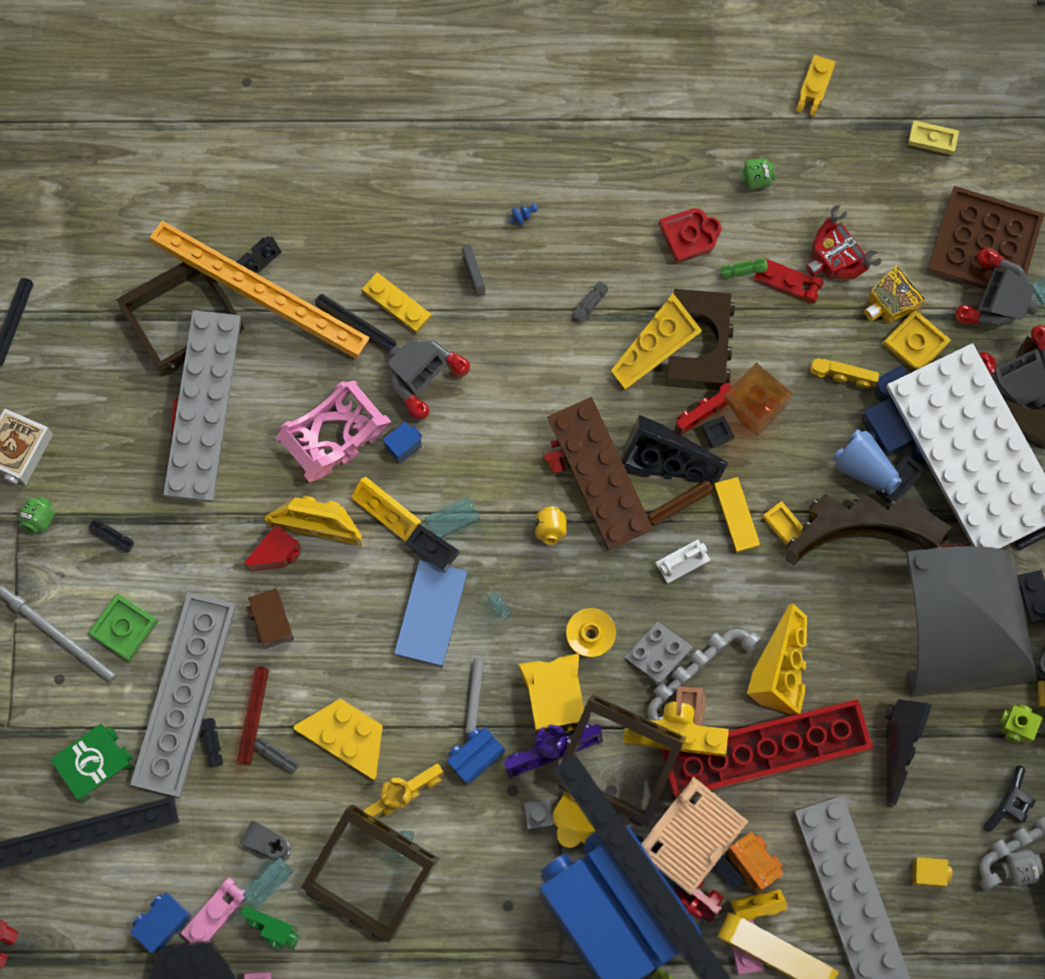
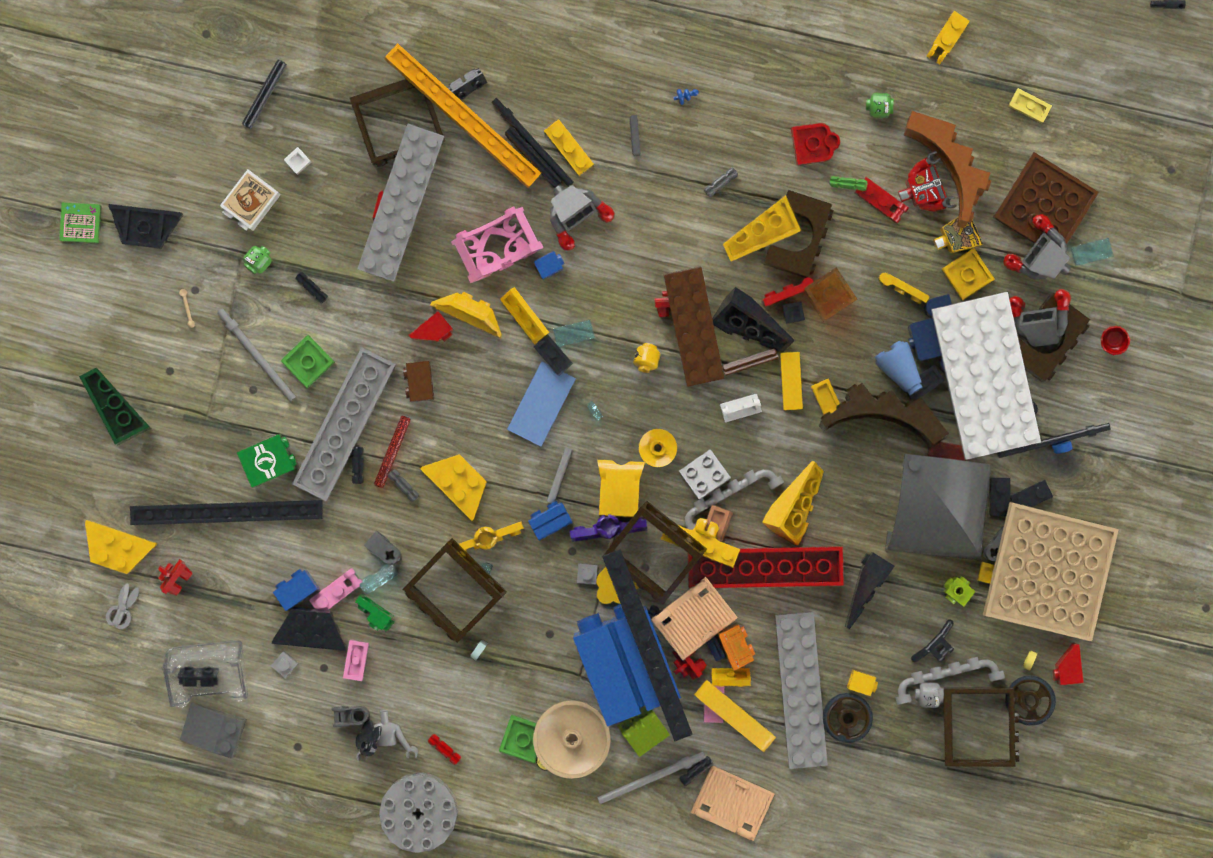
camera: 10 degrees right, 15 degrees up
none -> white plate [284,147,311,175]
none -> light aqua tile [470,640,488,660]
none -> black bar [491,98,574,187]
none -> dark brown wheel [823,693,873,743]
none -> dark orange arch [903,111,991,228]

